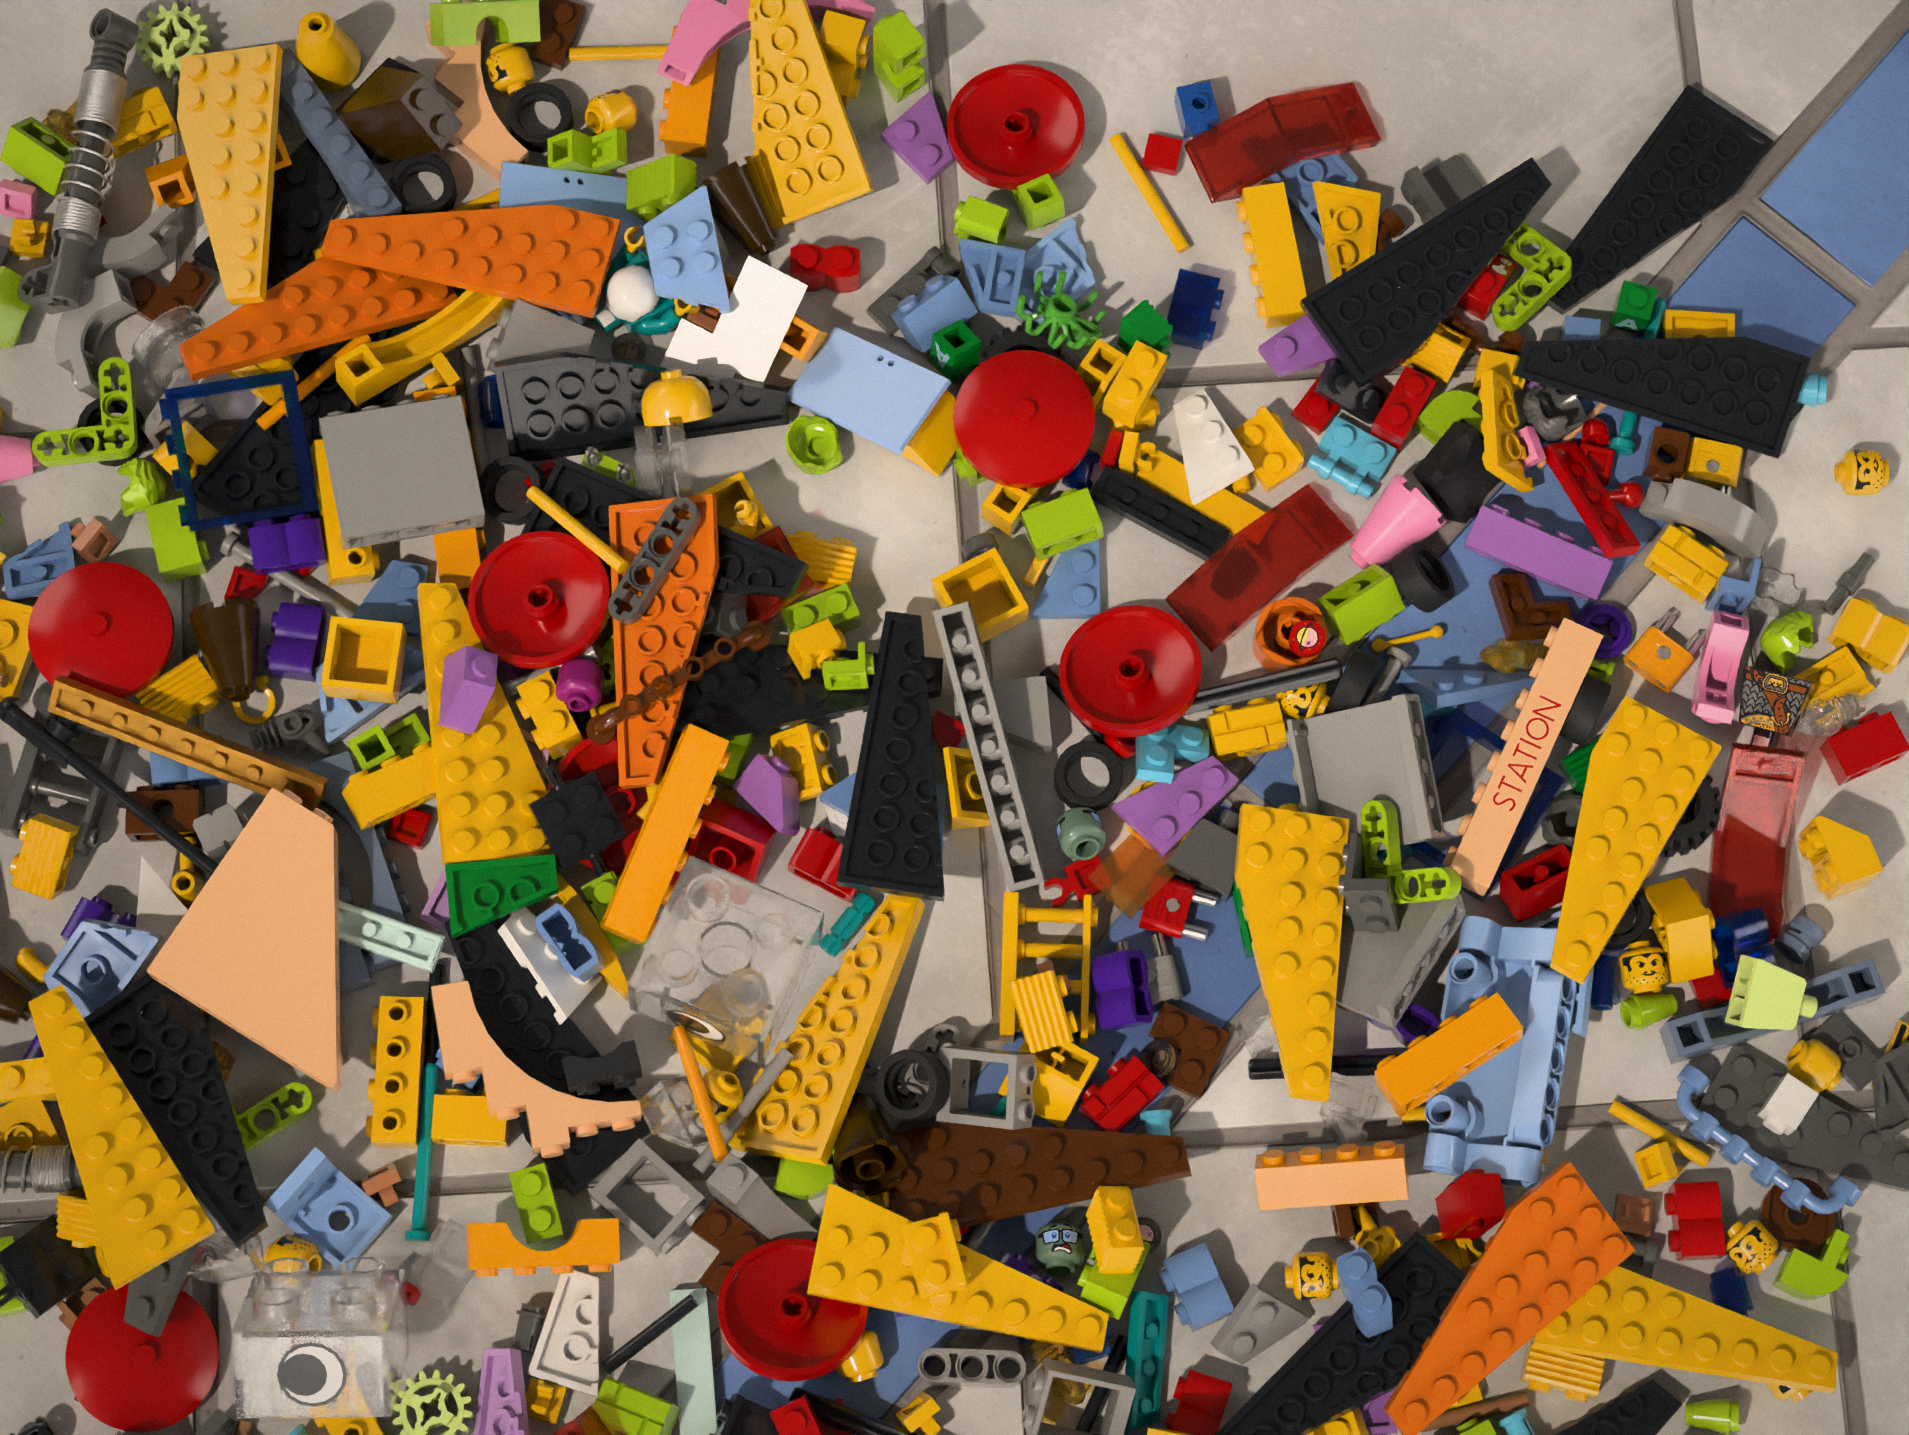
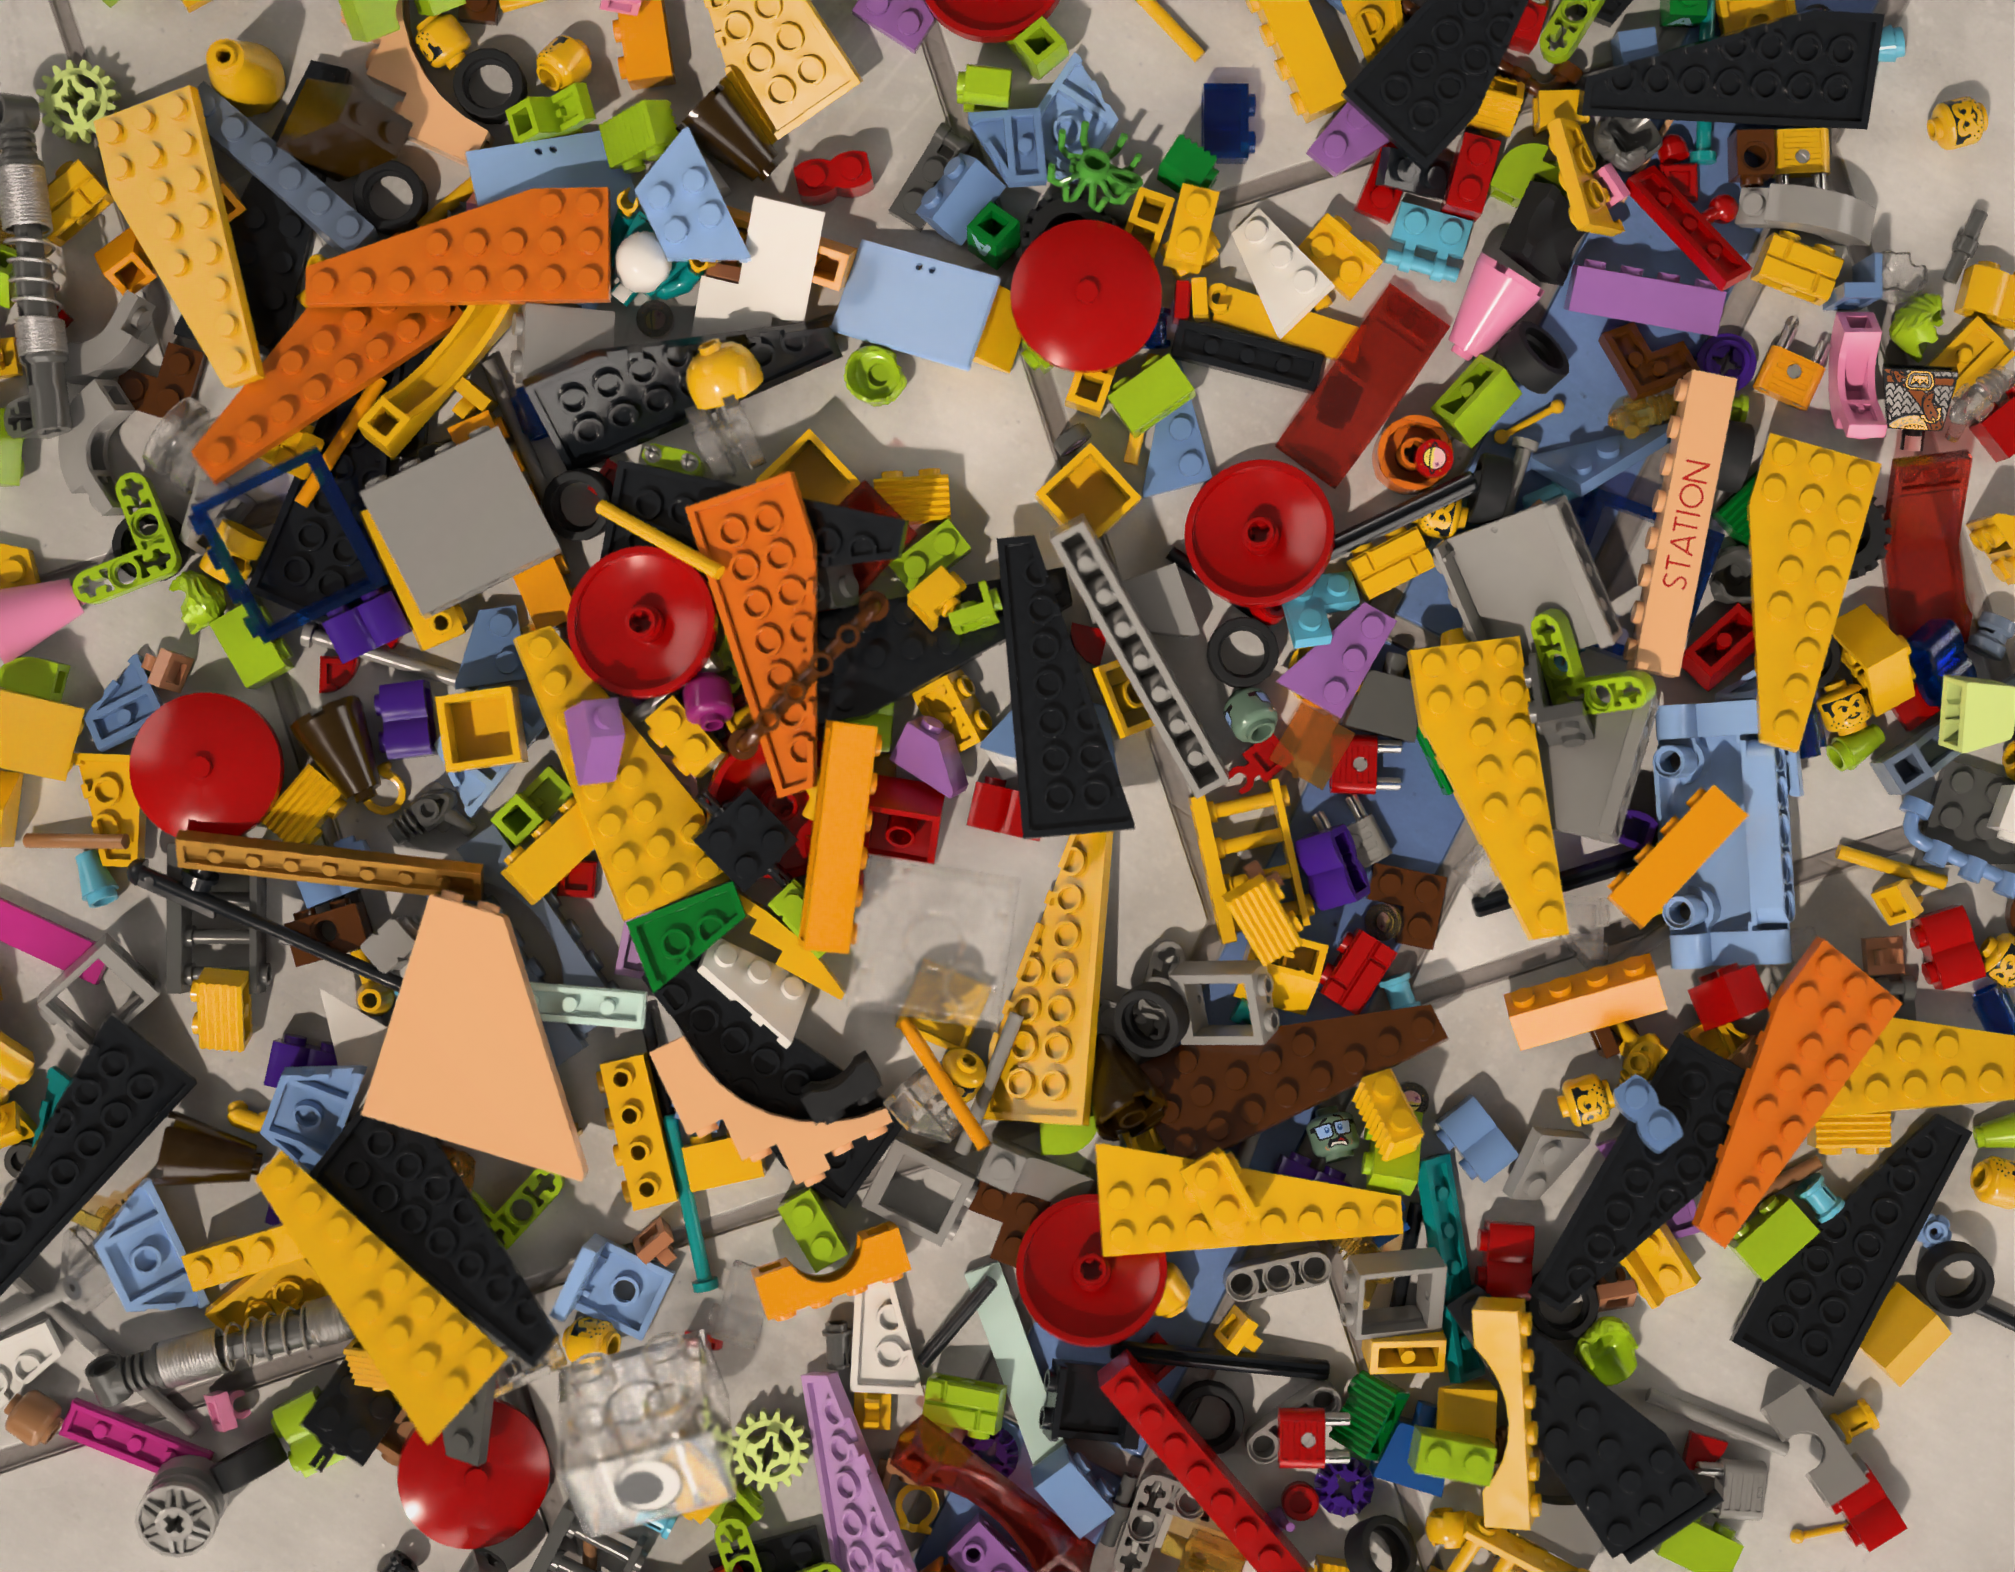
camera: 10 degrees left, 15 degrees up
medium blue brick [535,903,605,982] -> none
dark grey beam [608,497,702,625] -> none
yellow arm [730,500,759,538] -> none
teal axle [819,892,876,957] -> none

